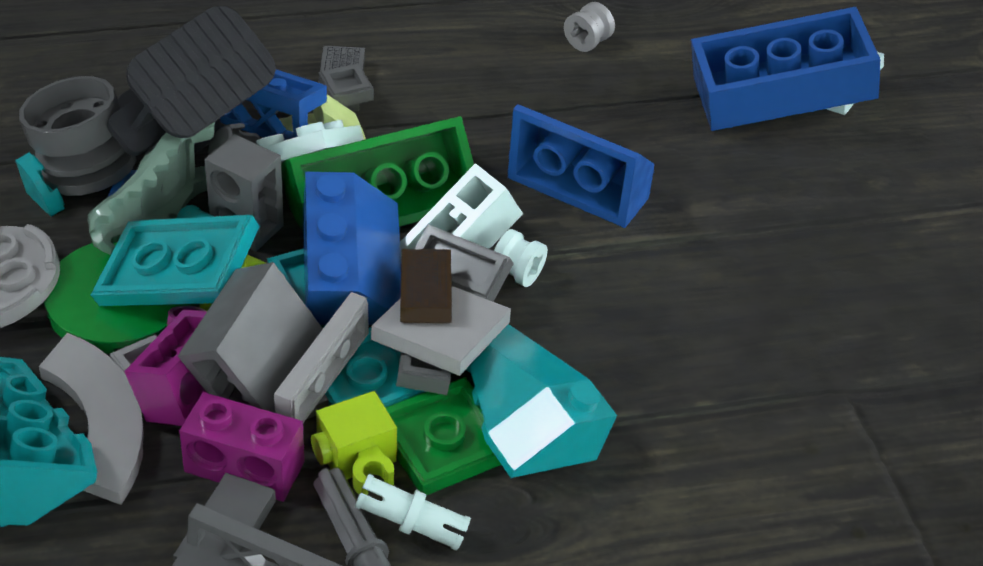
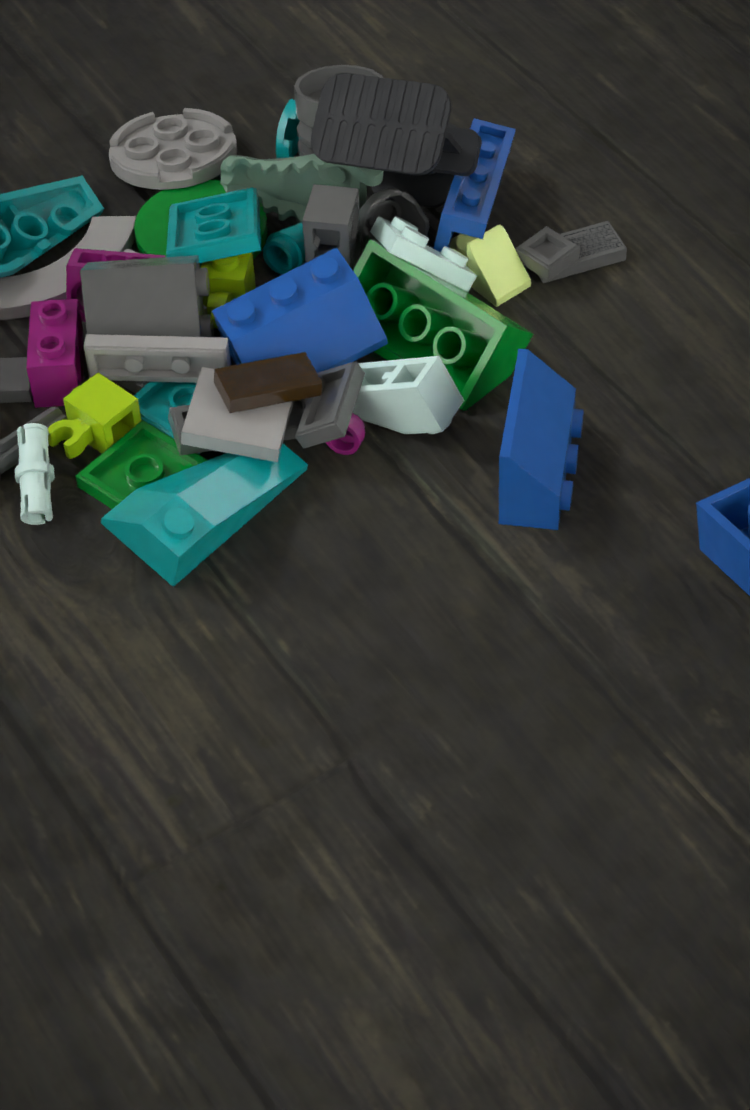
camera: 75 degrees right, 5 degrees up
light aqua wheel [494,229,548,287] -> none

